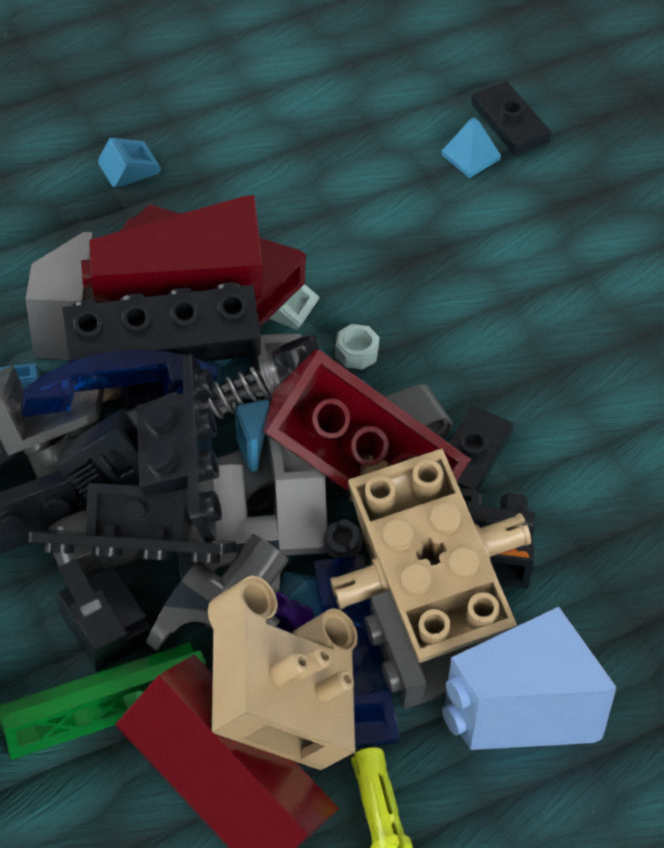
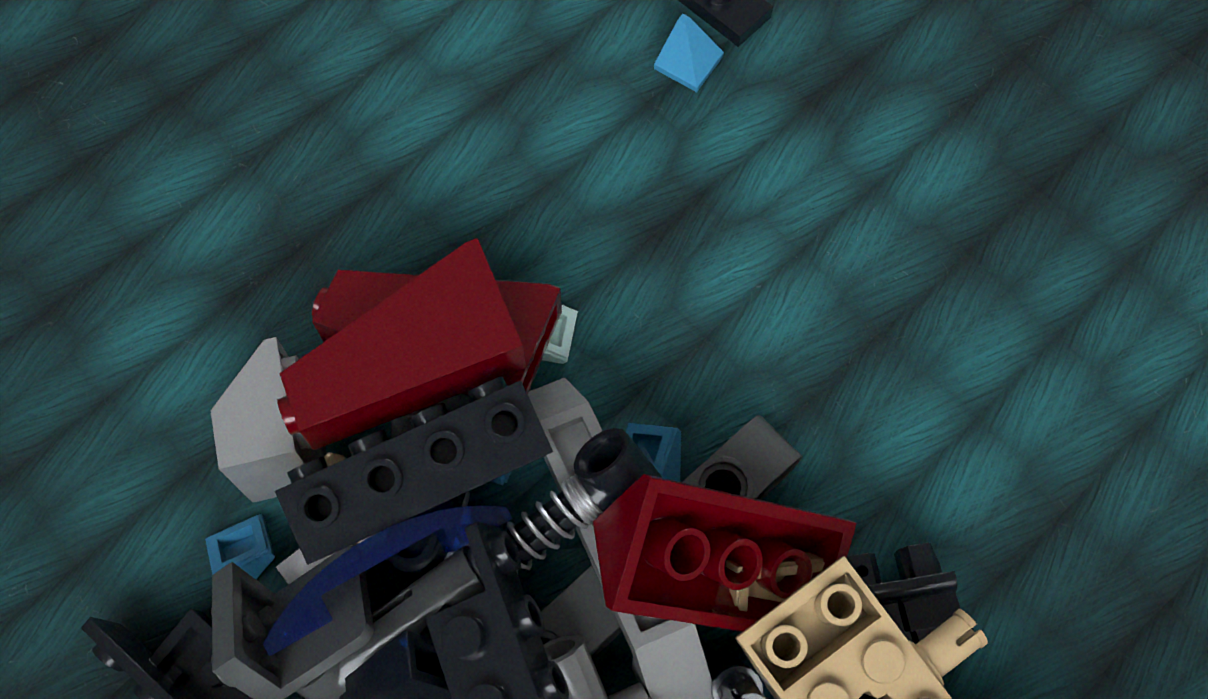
camera: 15 degrees left, 15 degrees up
dark azure slope [98,138,161,187] -> none
dark azure slope [235,399,269,473] -> none
light aqua tile [335,324,379,370] -> none
black plate [449,406,514,491] -> none

